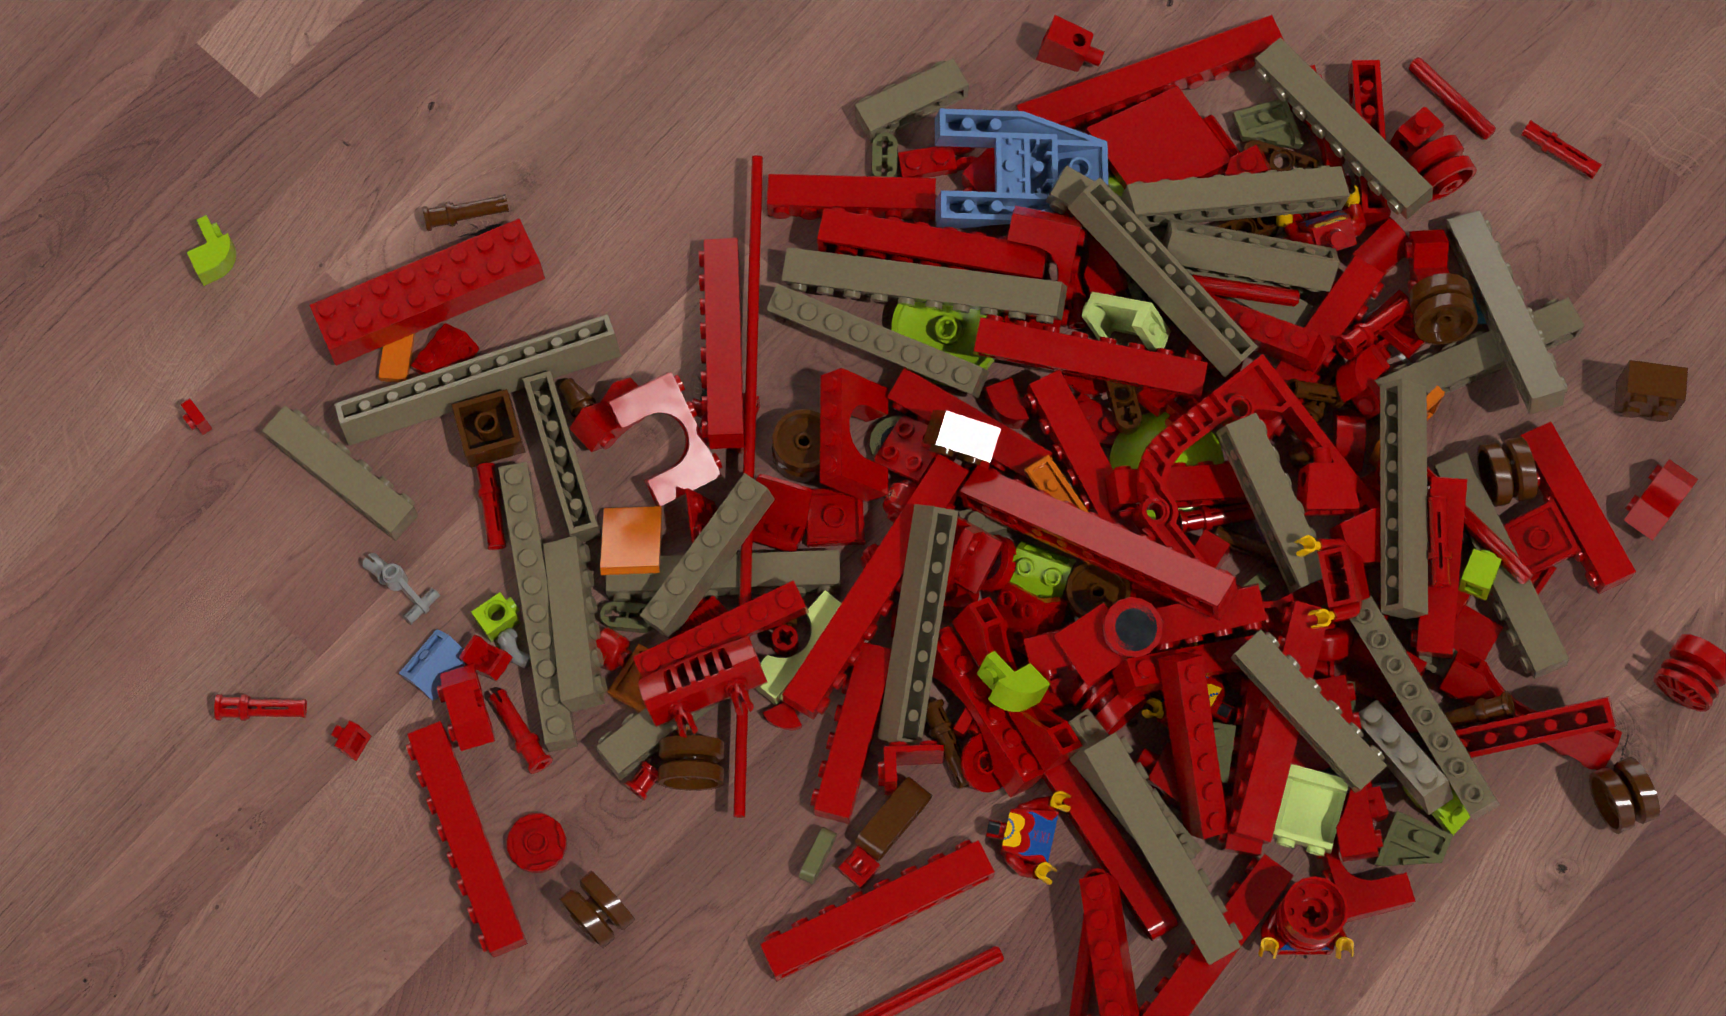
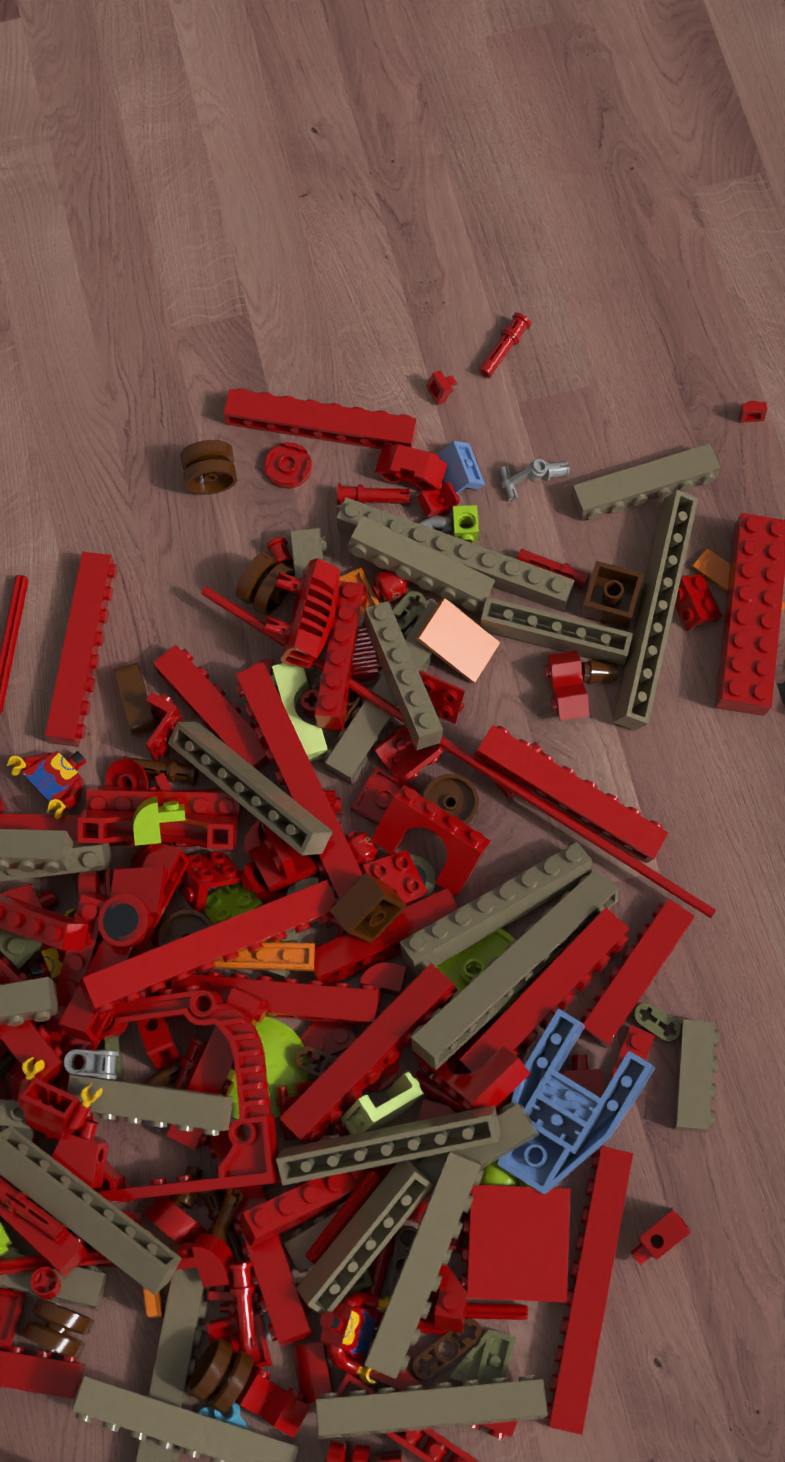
camera: 125 degrees right, 0 degrees up
arch [606,372,723,507] -> none
olive beam [799,827,837,884] -> none
red tile [838,846,881,889] -> none
red torso [1297,447,1360,516] -> none
none -> red wheel [31,1267,62,1300]
none -> light grey piece [64,1050,119,1079]

